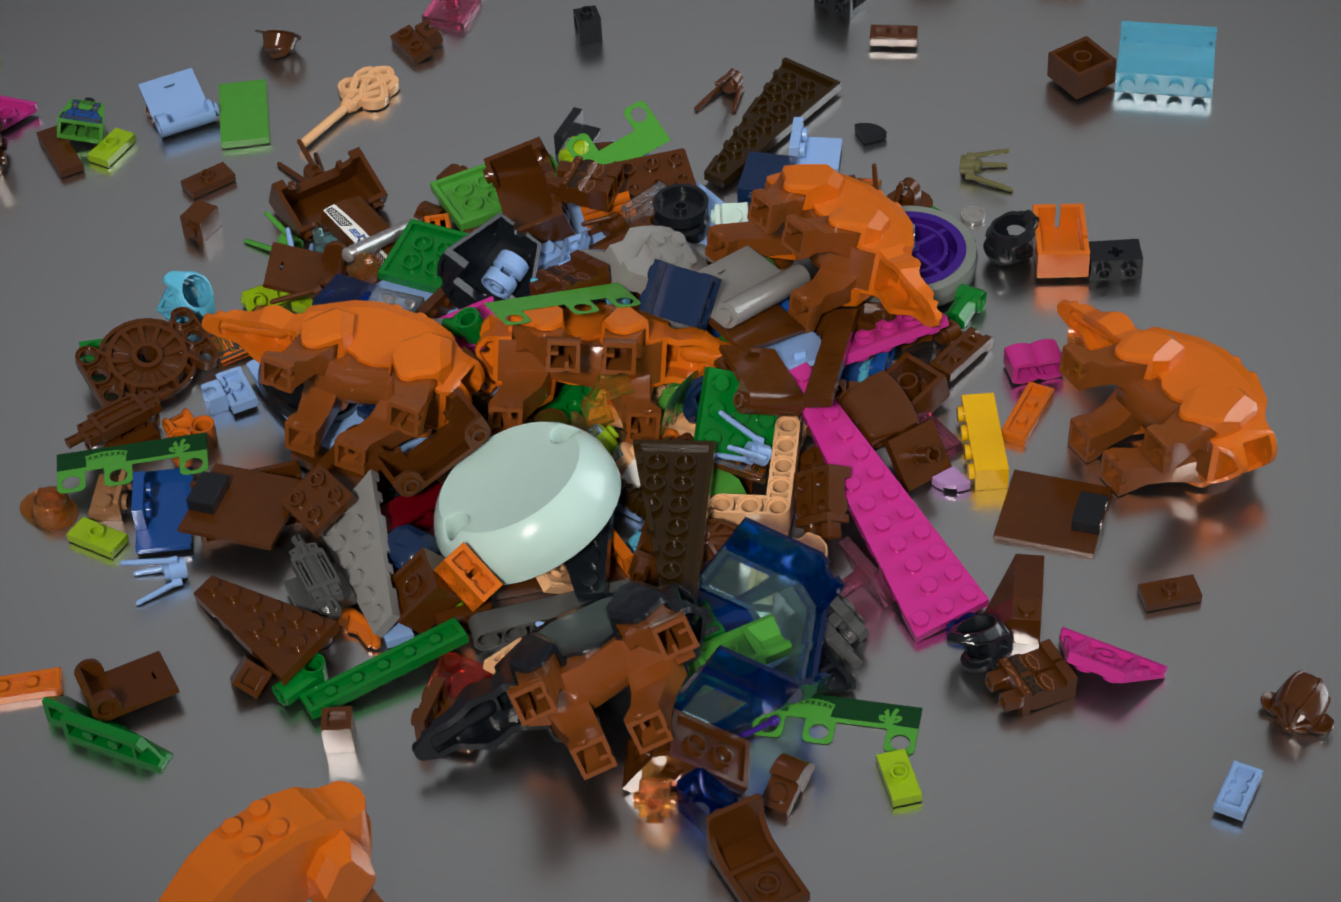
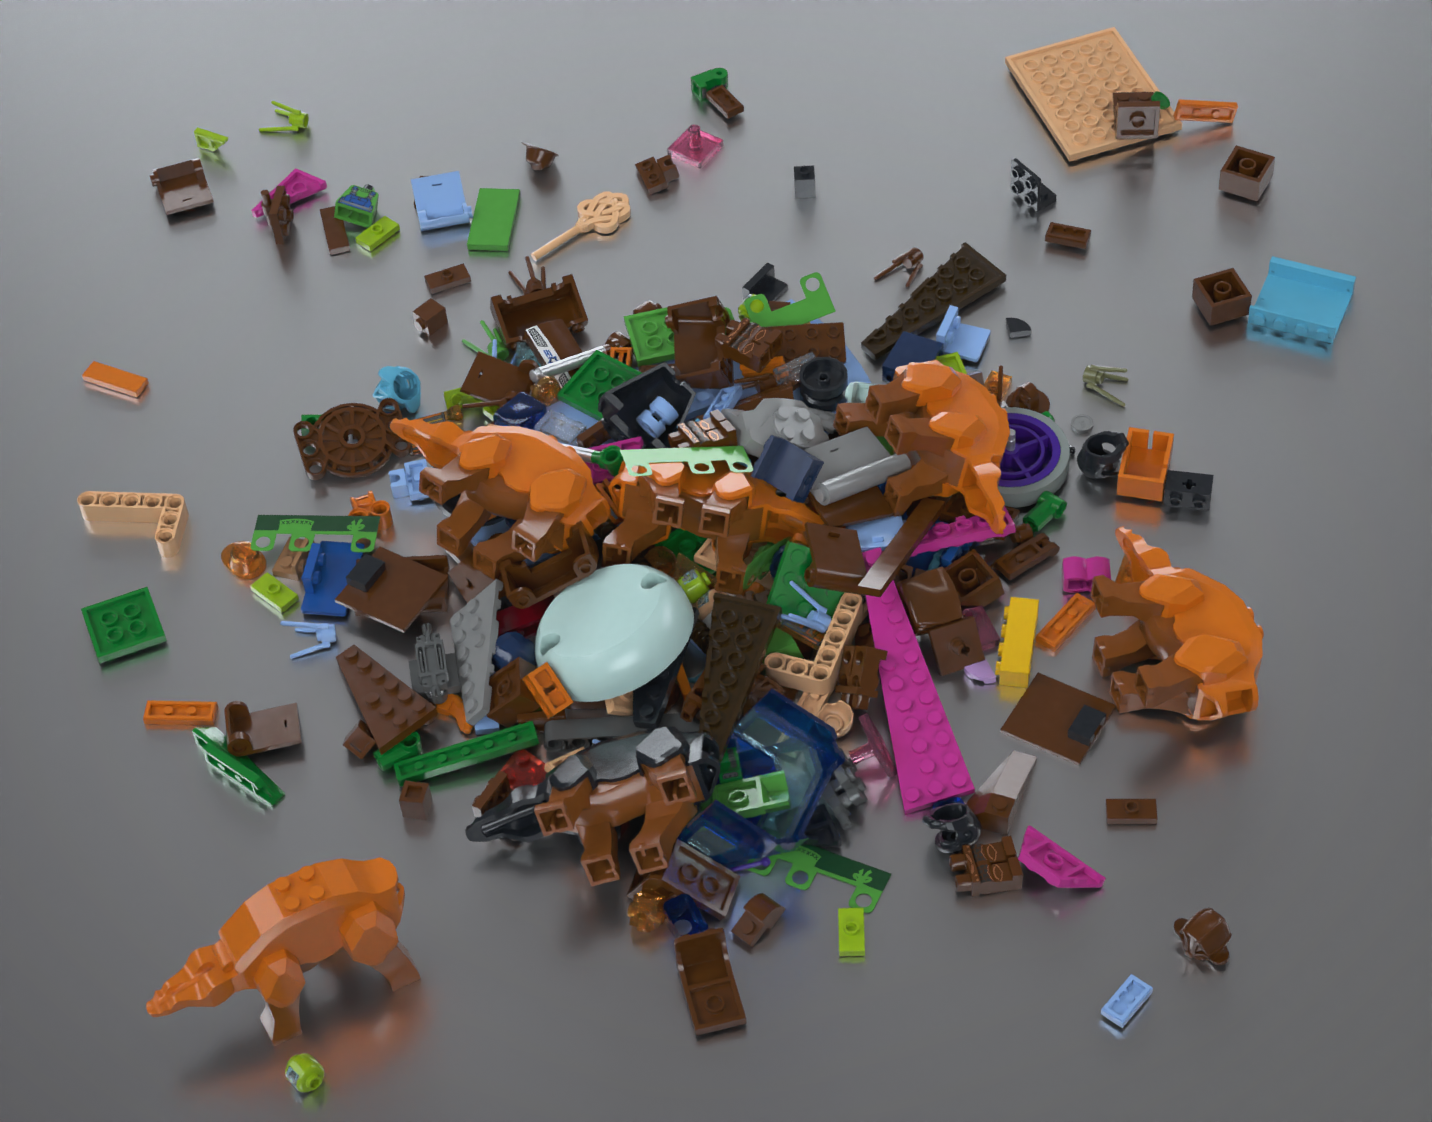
camera: 15 degrees right, 5 degrees up
reddish brown piece [64,386,174,450] -> none
reddish brown plate [279,464,357,539] -> none
clear yellow tile [580,373,634,429] -> none

